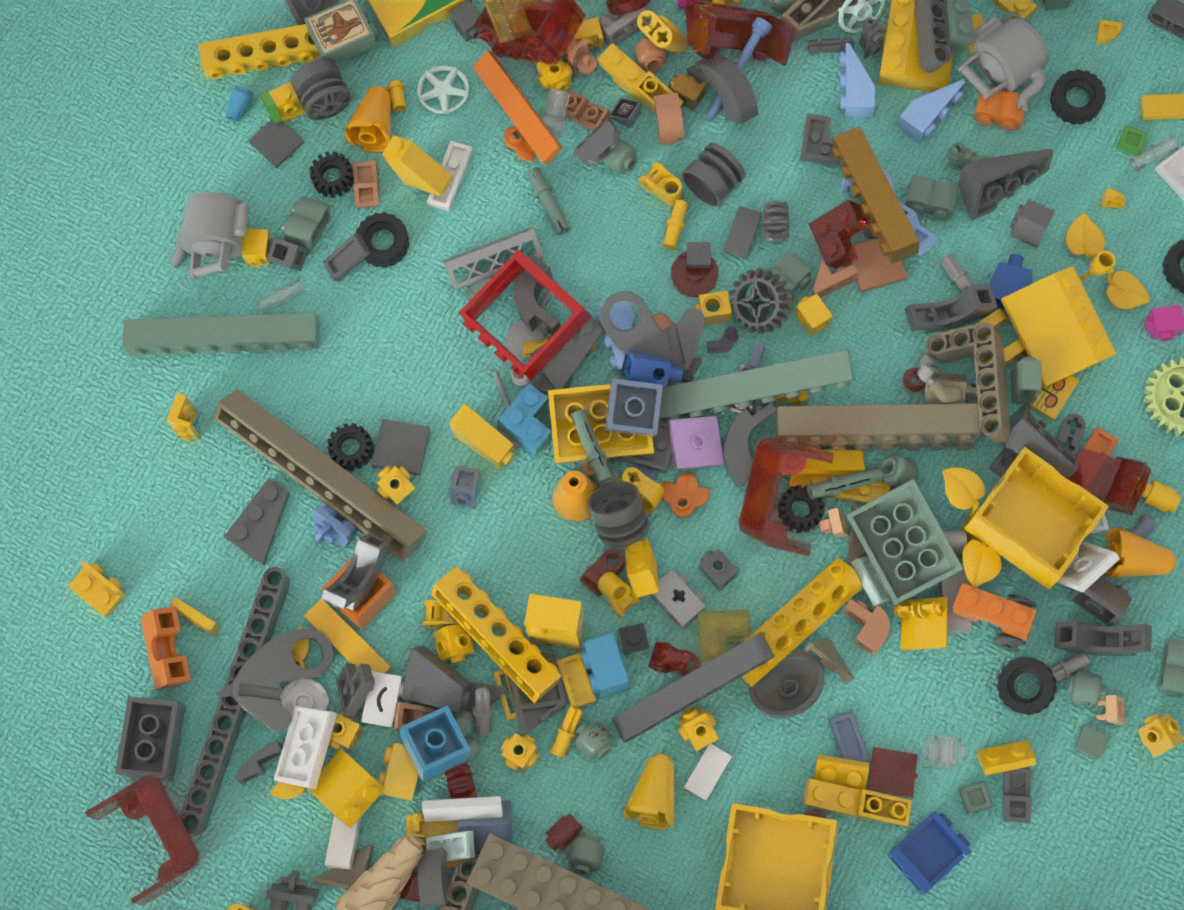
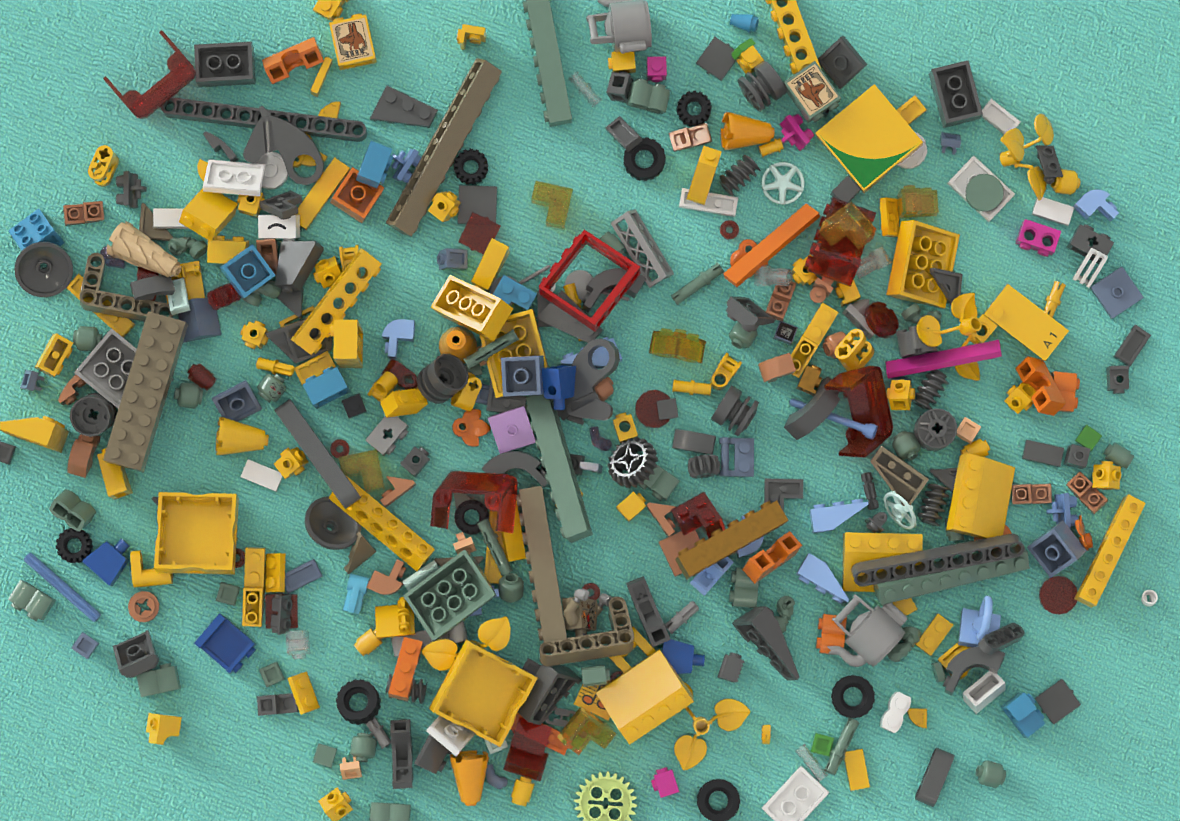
camera: 70 degrees right, 10 degrees up
dark grey arch [322,533,391,610] -> none
white tile [422,796,503,822] -> none
light grey axle [473,687,493,736] -> none
clear red piece [648,642,690,674] -> none
none -> sand green arm [168,237,208,259]
none -> sand blue slope [212,380,262,422]
none -> sand green tile [216,582,240,606]
none -> dark grey hinge [270,593,292,635]
none -> yellow tile [318,102,341,118]
none -> brick [329,14,377,71]
none -> medium azure piece [343,573,370,614]
none -> yellow brick [354,628,383,656]
none -> dark azure brick [356,141,394,188]
none -> nougat slope [380,476,416,508]
none -> light blue brick [382,319,415,359]
none -> yellow brick [430,275,513,342]
none -> clear red piece [458,212,501,254]
none -> clear yellow brick [531,181,573,229]
none -> clear yellow brick [557,706,616,755]
none -> dark pink brick [647,56,667,82]
none -> clear yellow brick [649,328,706,363]
none -> dark grey piece [719,155,761,197]
none -> sand blue plate [719,437,754,477]
none -> clear red plate [720,220,739,239]
none -> orange arch [742,531,802,584]
none -> dark pink hips [779,114,814,151]
none -> sand green pin [824,718,859,775]
none -> white brick [880,692,911,733]

